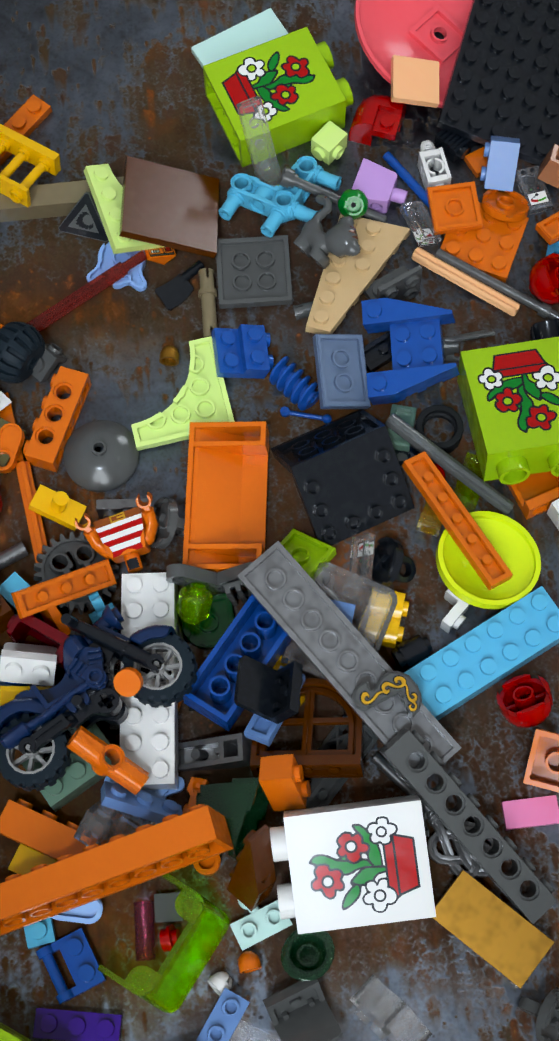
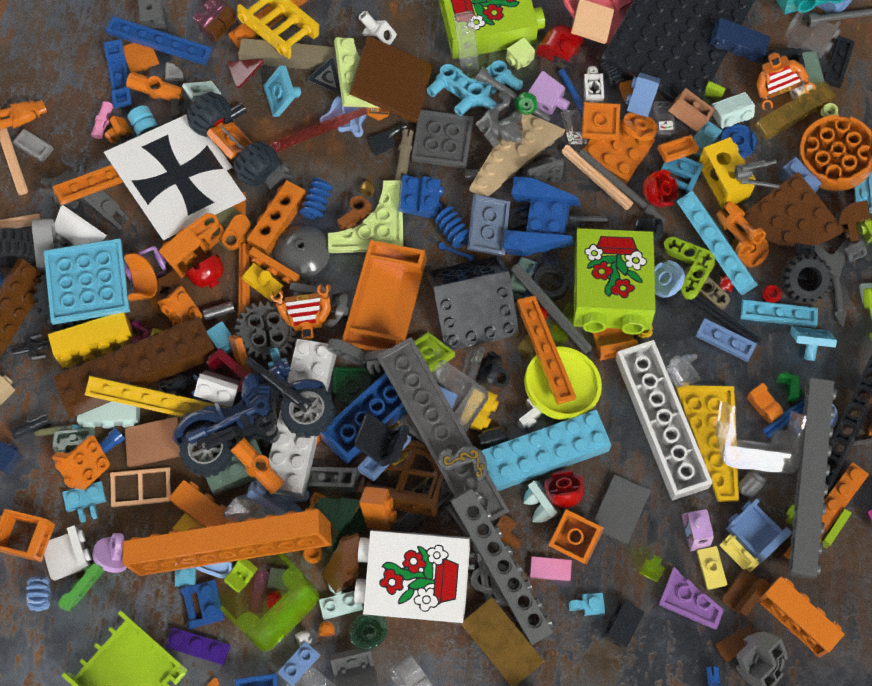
camera: 10 degrees right, 0 degrees up
orange tile [11,559,117,619] -> none
orange tile [113,667,143,697] -> none
clear neon green head [176,583,213,624] -> none
none -> lime bracket [224,559,258,593]
none -> orange plate [248,247,301,286]
none -> medium azure tile [263,66,301,117]
none -> blue piece [300,178,334,220]
none -> dark orange plate [337,196,372,231]
none -> white bracket [359,11,397,45]
none -> dark orange piece [496,514,523,550]
none -> light aqua tile [523,481,562,523]

